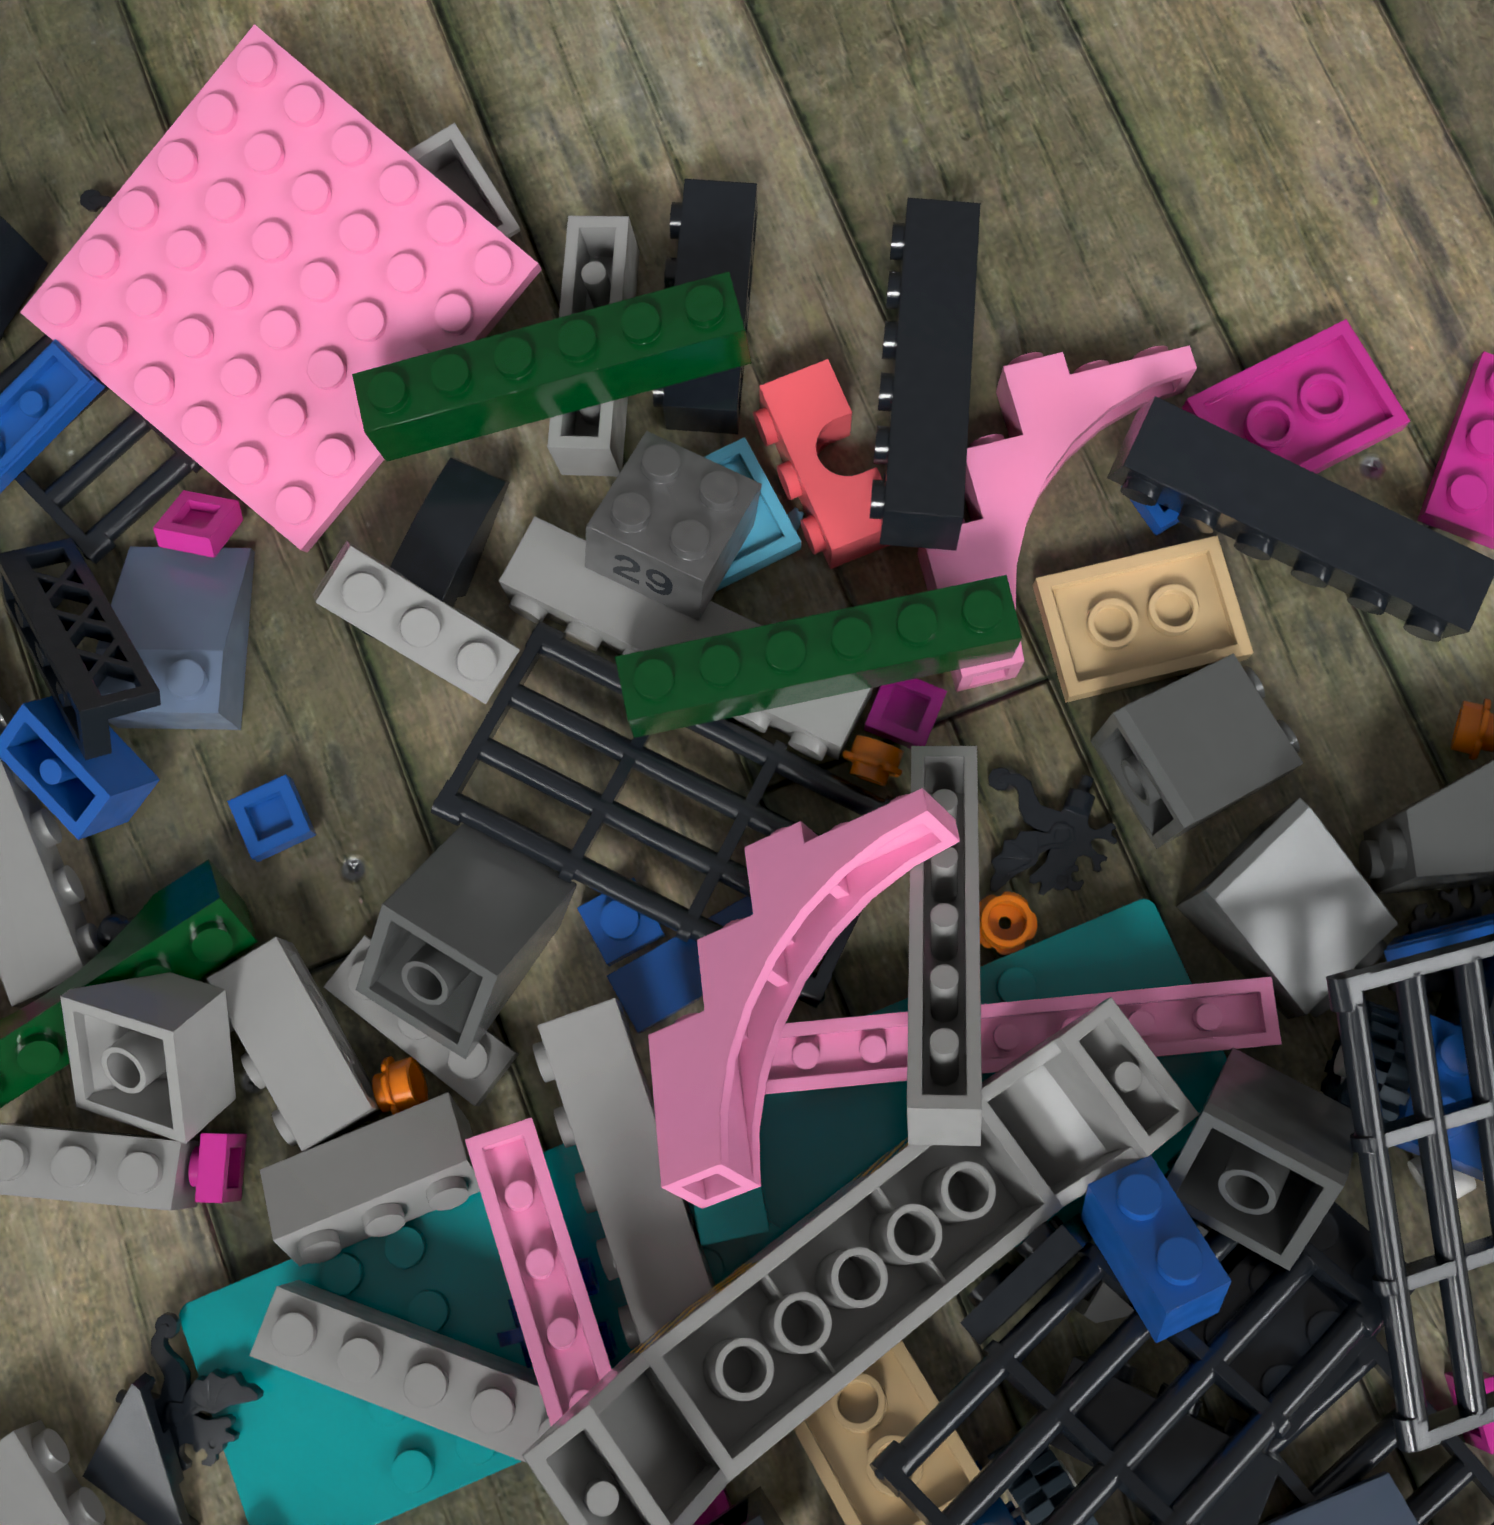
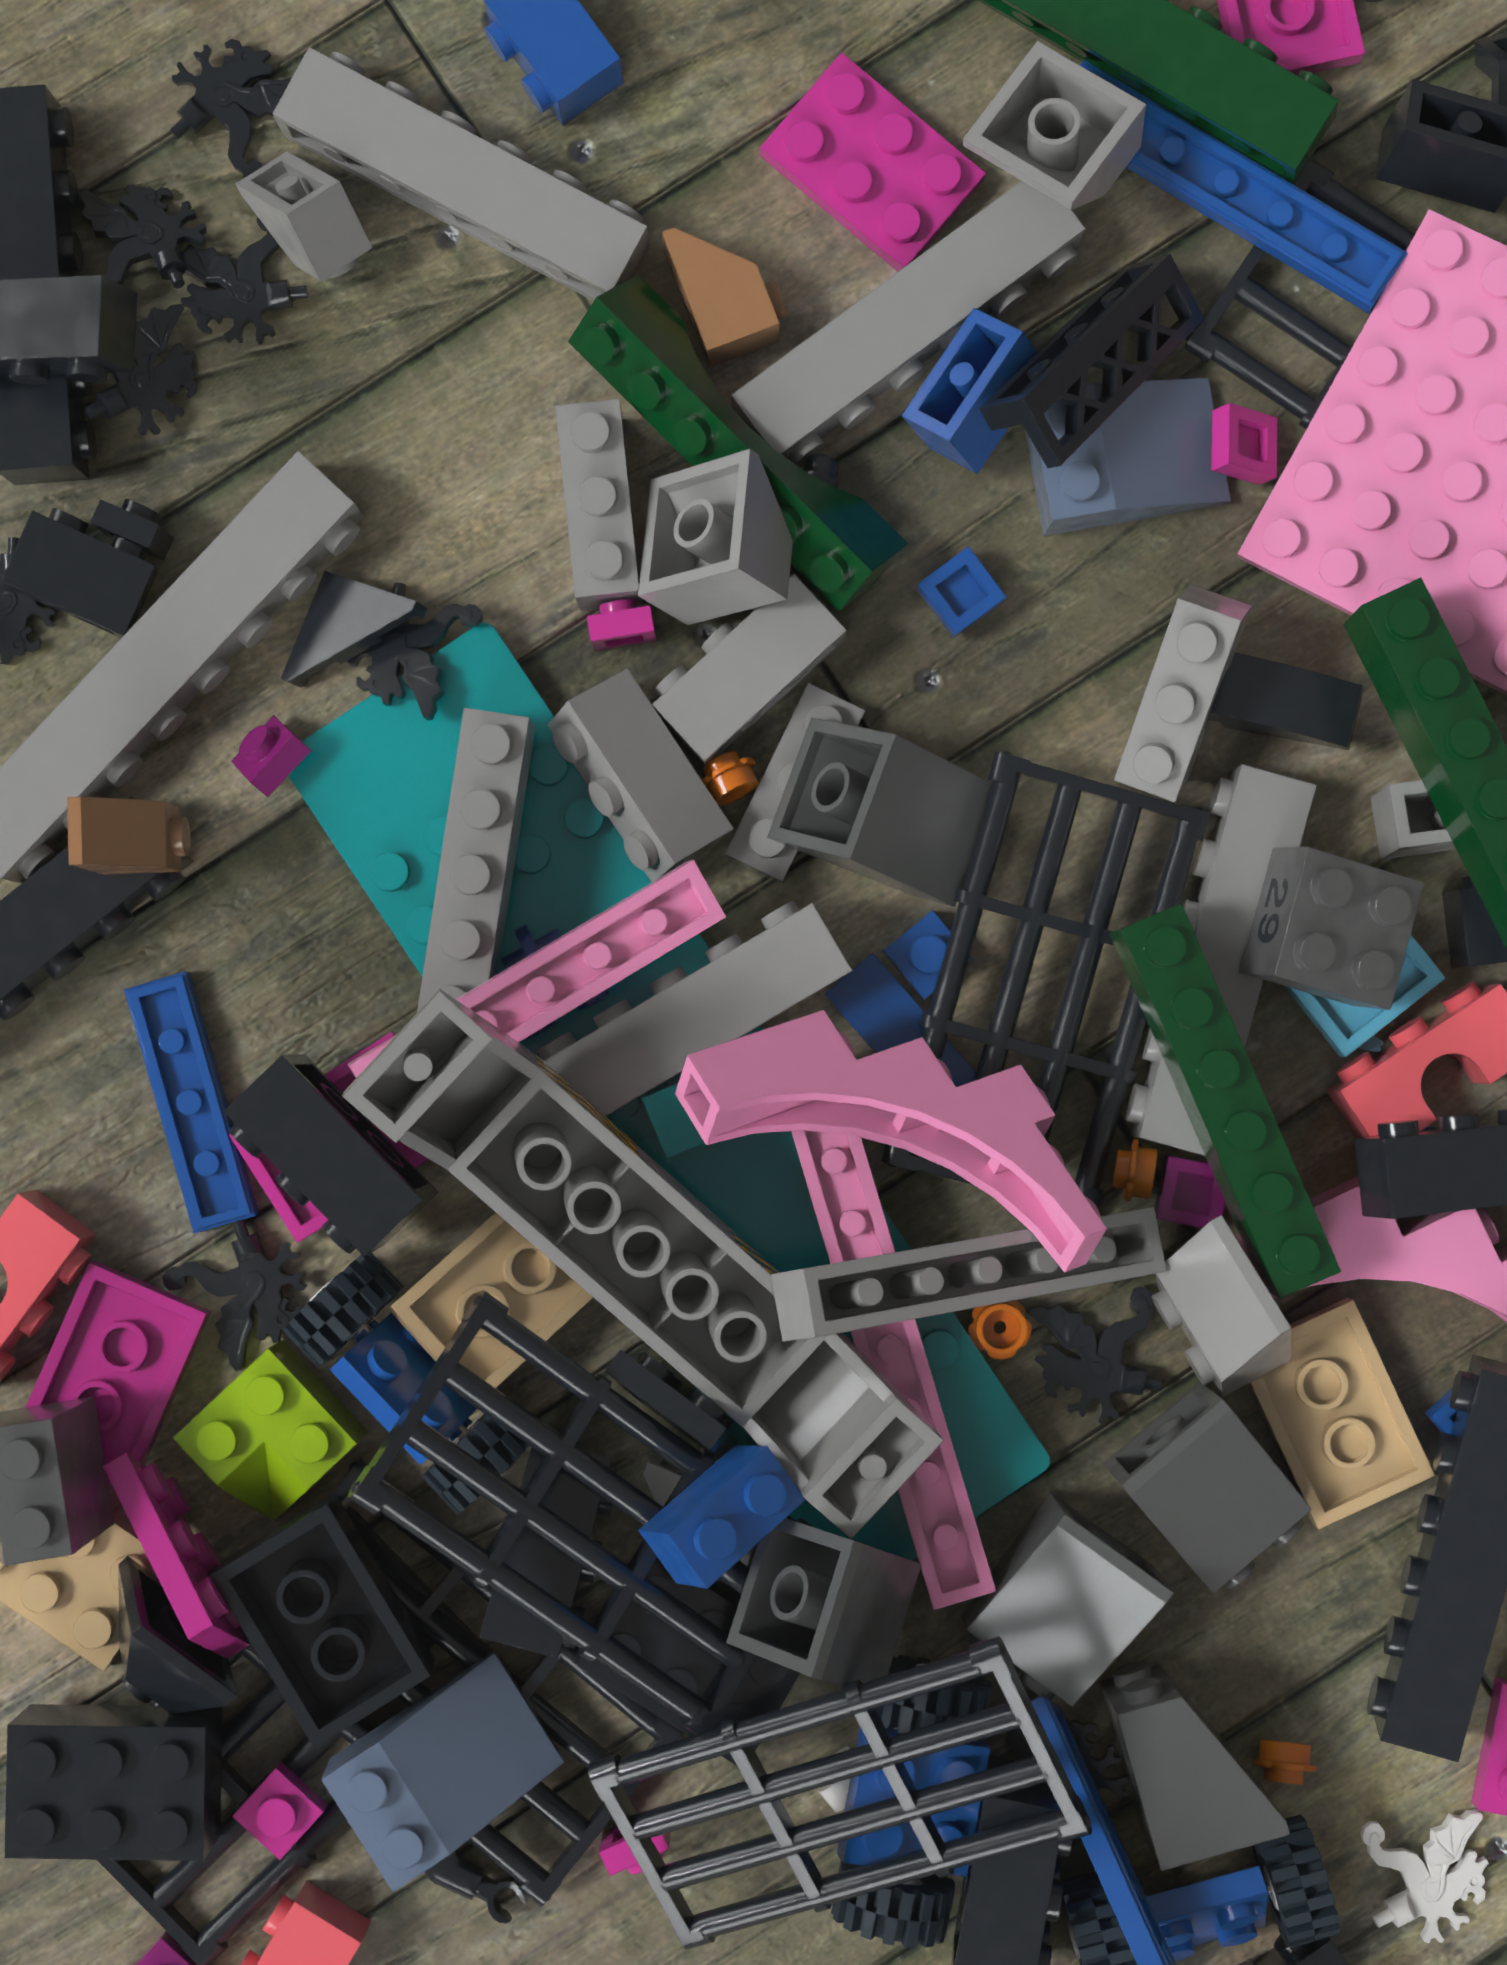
camera: 75 degrees right, 10 degrees up
none -> light grey slope [1151,1215,1292,1397]

